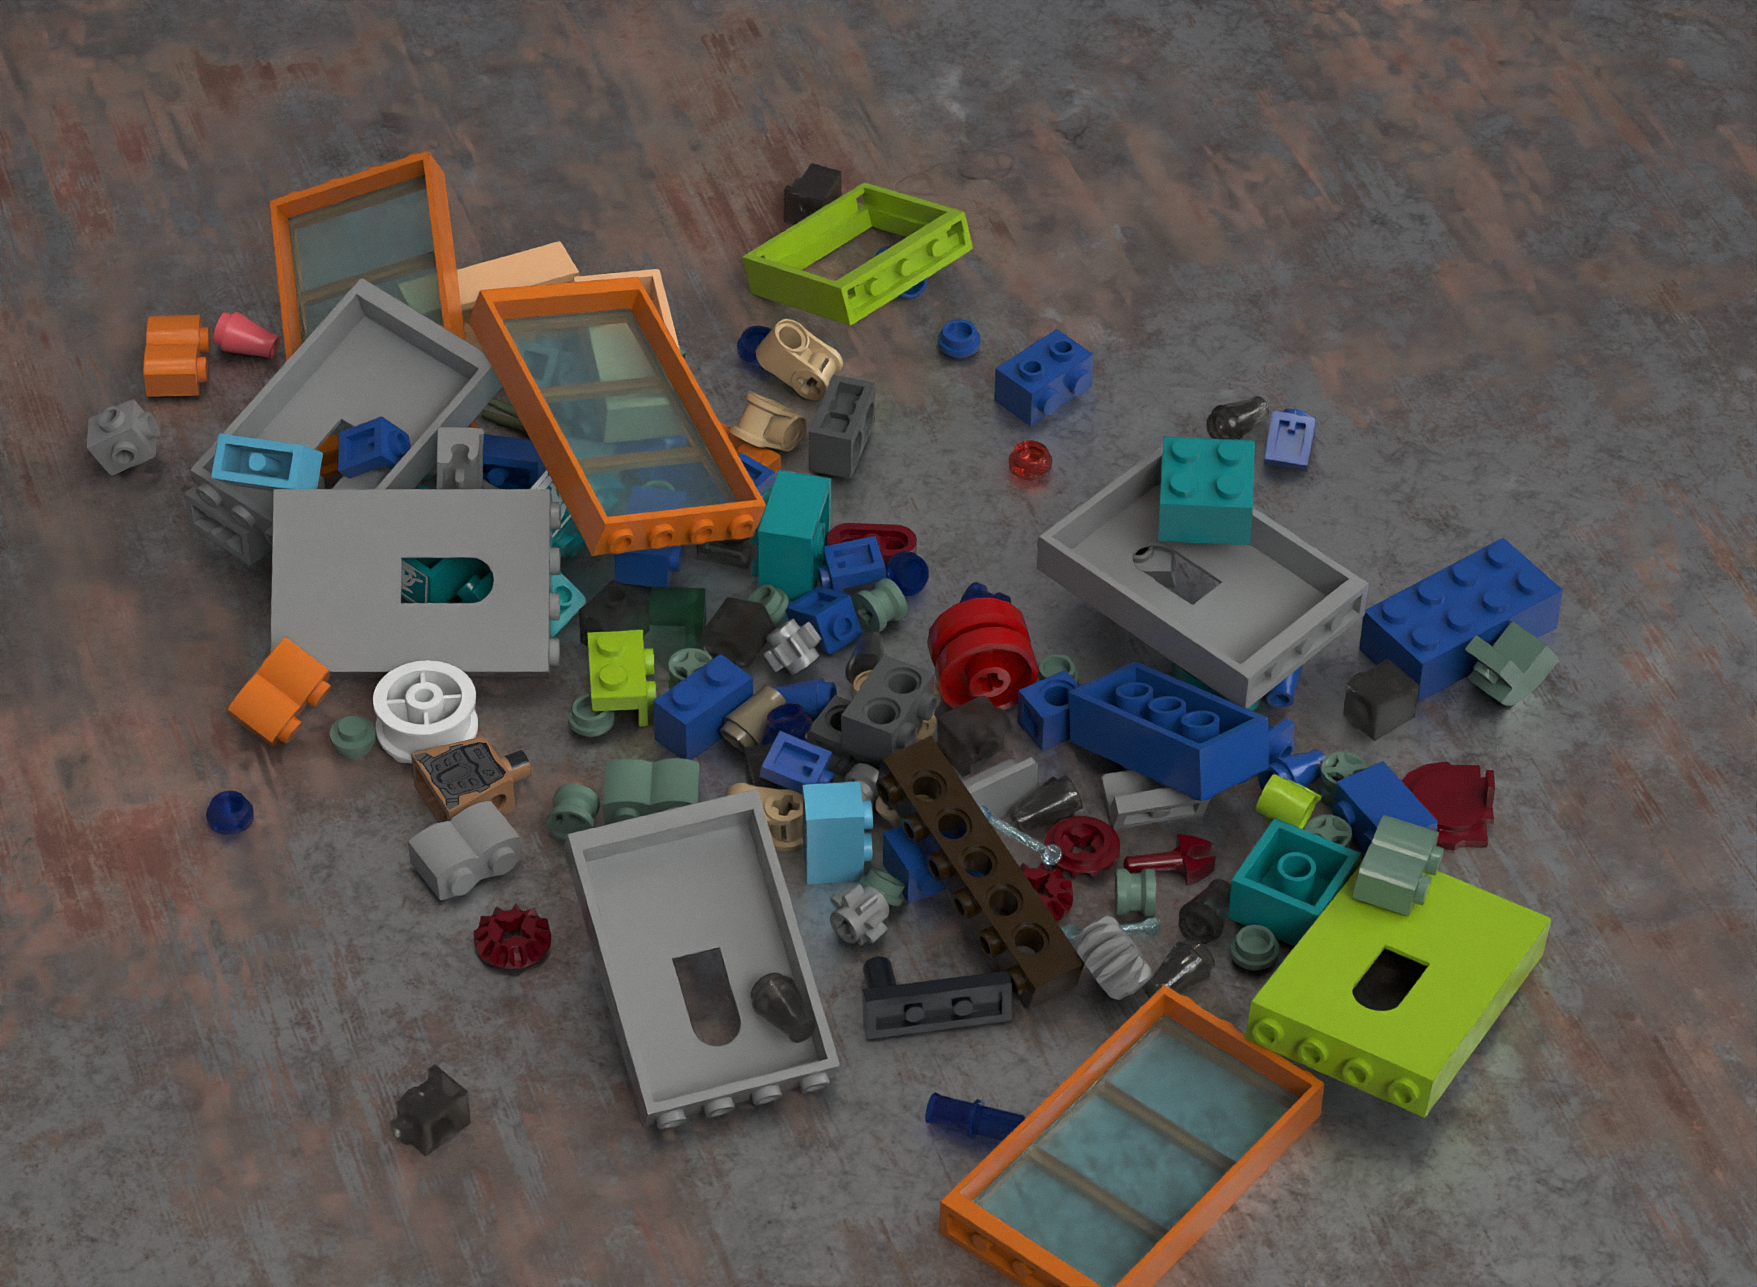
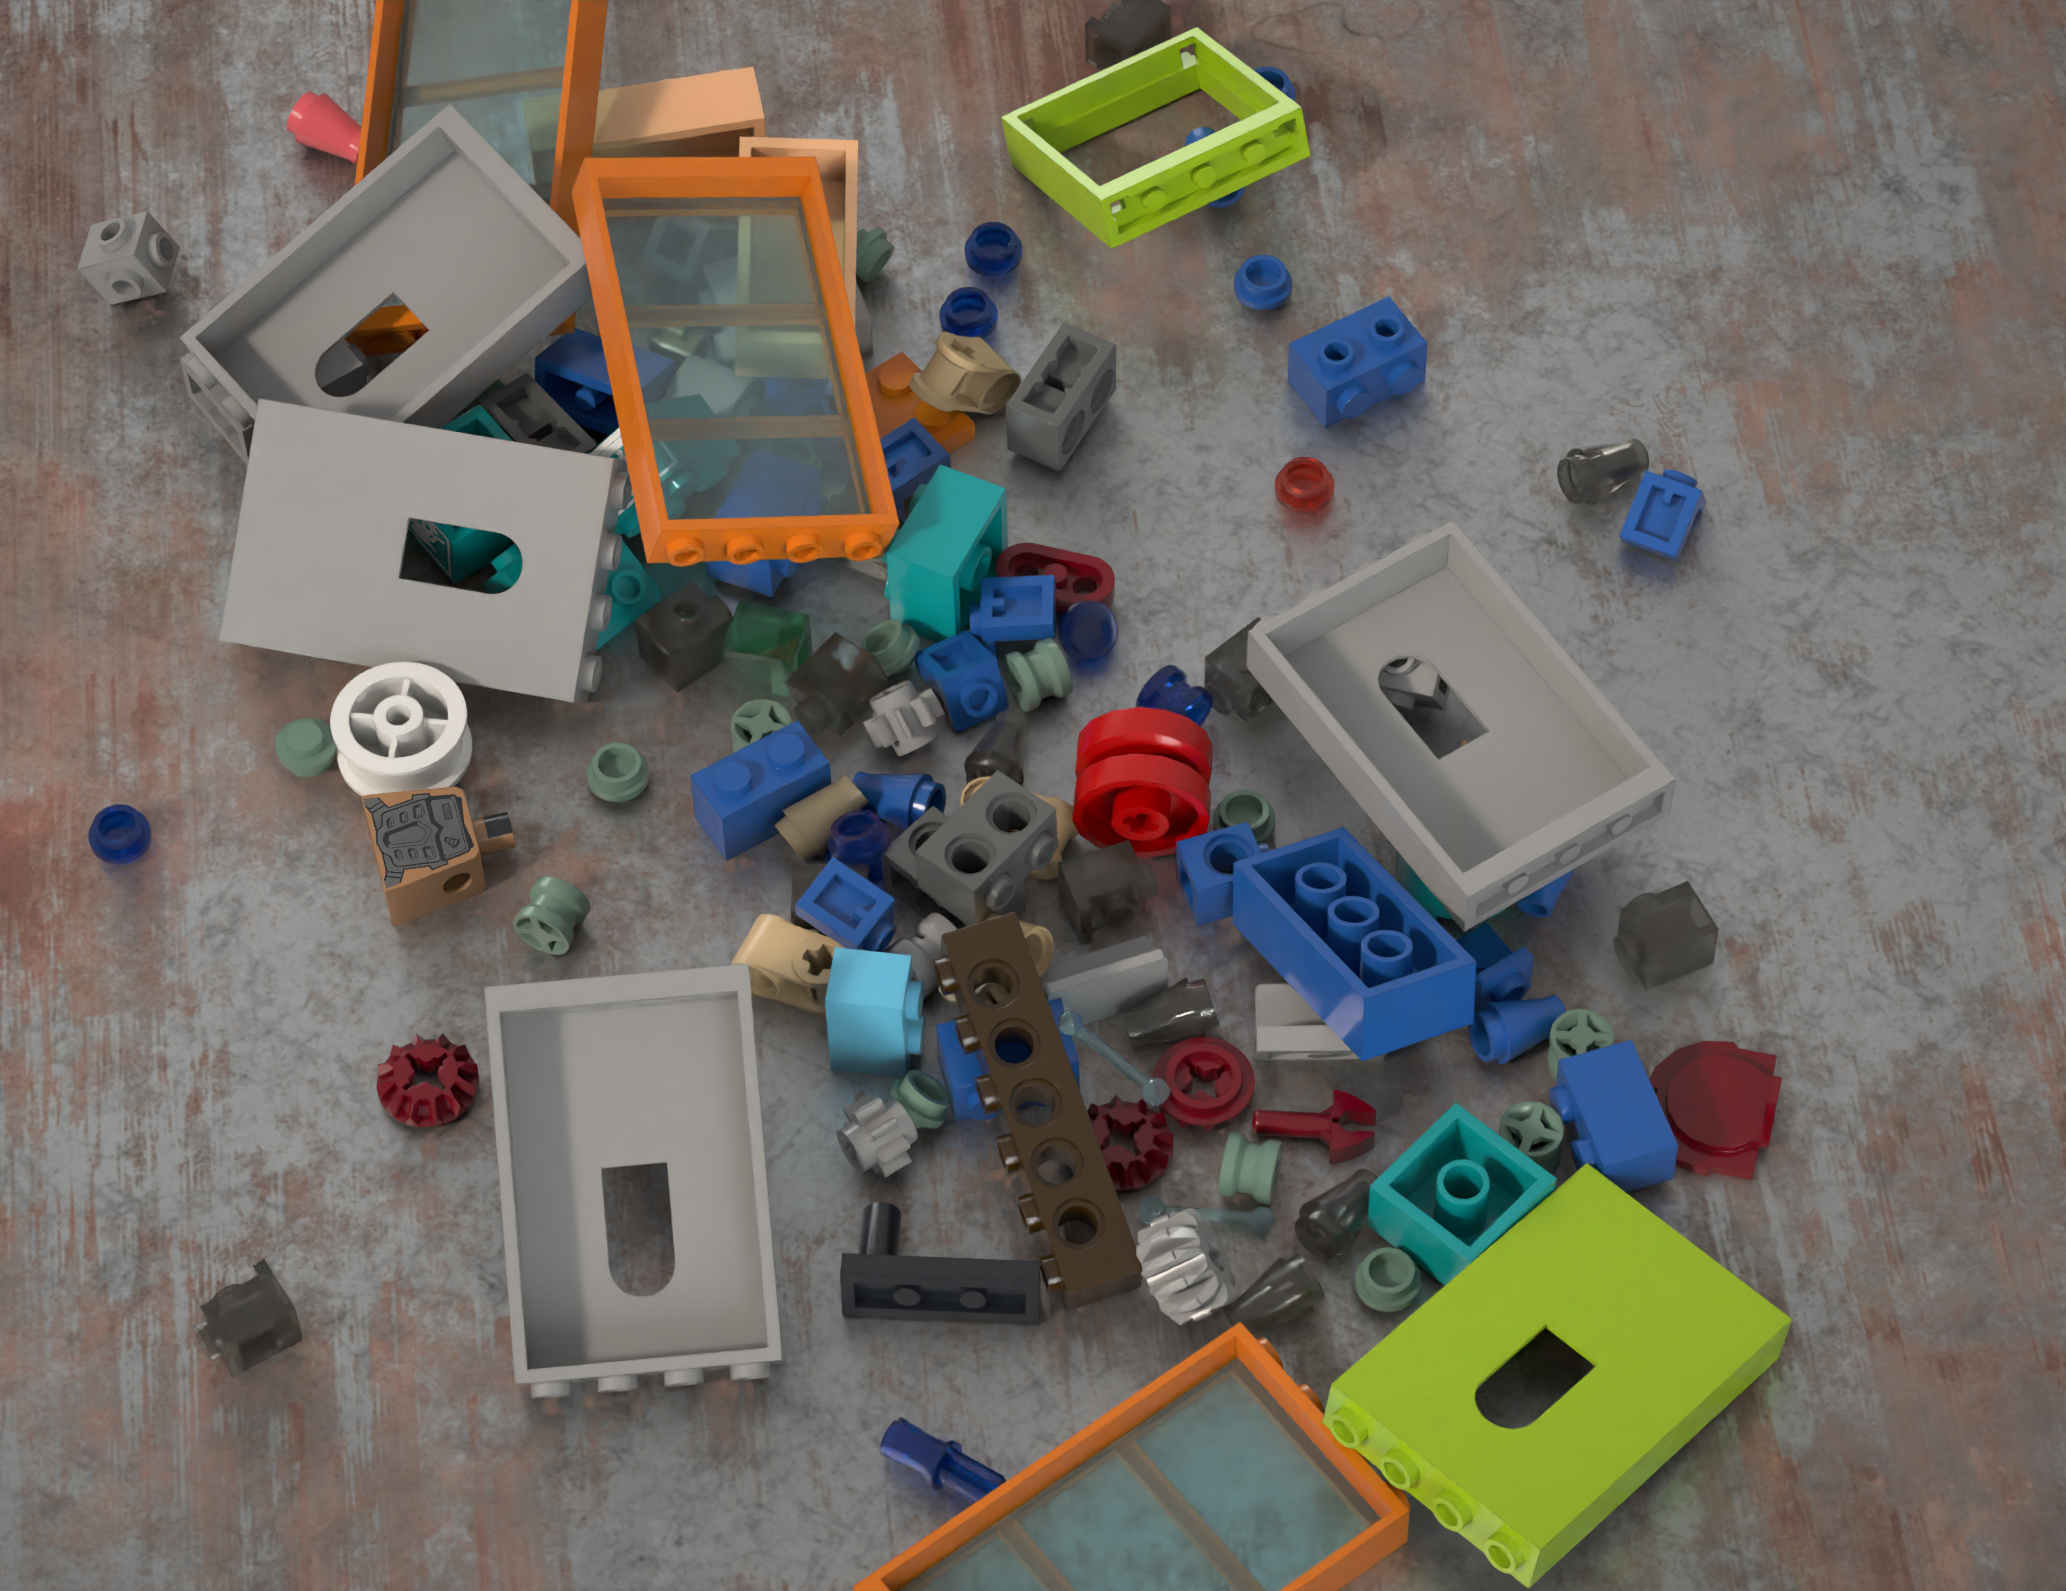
camera: 15 degrees right, 10 degrees up
orange brick [143,314,211,397] -> none
medium azure brick [211,433,323,491] -> none
orange brick [227,637,332,749] -> none
blue bracket [338,416,411,479] -> none
light grey brick [408,801,522,900] -> none
light grey hinge [437,427,484,489] -> none
lime bracket [588,630,656,726] -> none
sand green brick [602,758,701,825] -> none
clear smoke cone [750,972,815,1043] -> none
tan piece [756,319,843,401] -> none
teal brick [1158,436,1255,545] -> none
lime piece [1255,774,1322,829] -> none
sand green brick [1353,815,1444,916] -> none
blue brick [1359,538,1563,703] -> none
sand green brick [1465,621,1560,706] -> none
none -> clear blue plate [939,287,998,339]
none -> clear smoke brick [1204,617,1274,723]

